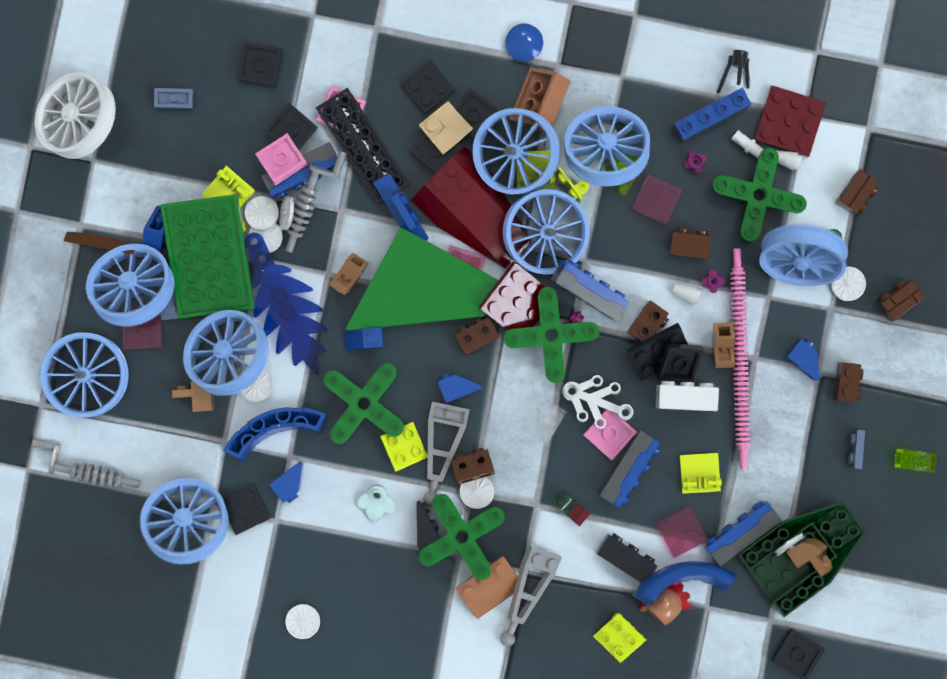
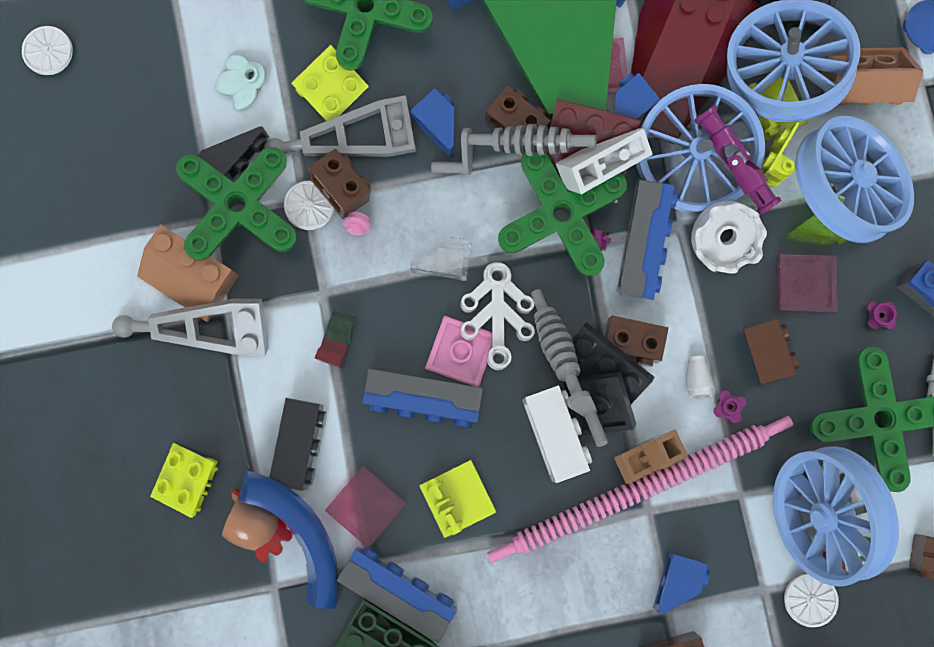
camera: 70 degrees right, 5 degrees down
none -> bright pink plate [343,212,371,236]
none -> light grey piece [431,124,597,175]
none -> light grey piece [531,289,608,447]
none -> white slope [556,128,653,194]
none -> blue slope [614,73,660,119]
none -> white plate [691,200,767,273]
none -> magenta piece [694,104,782,215]

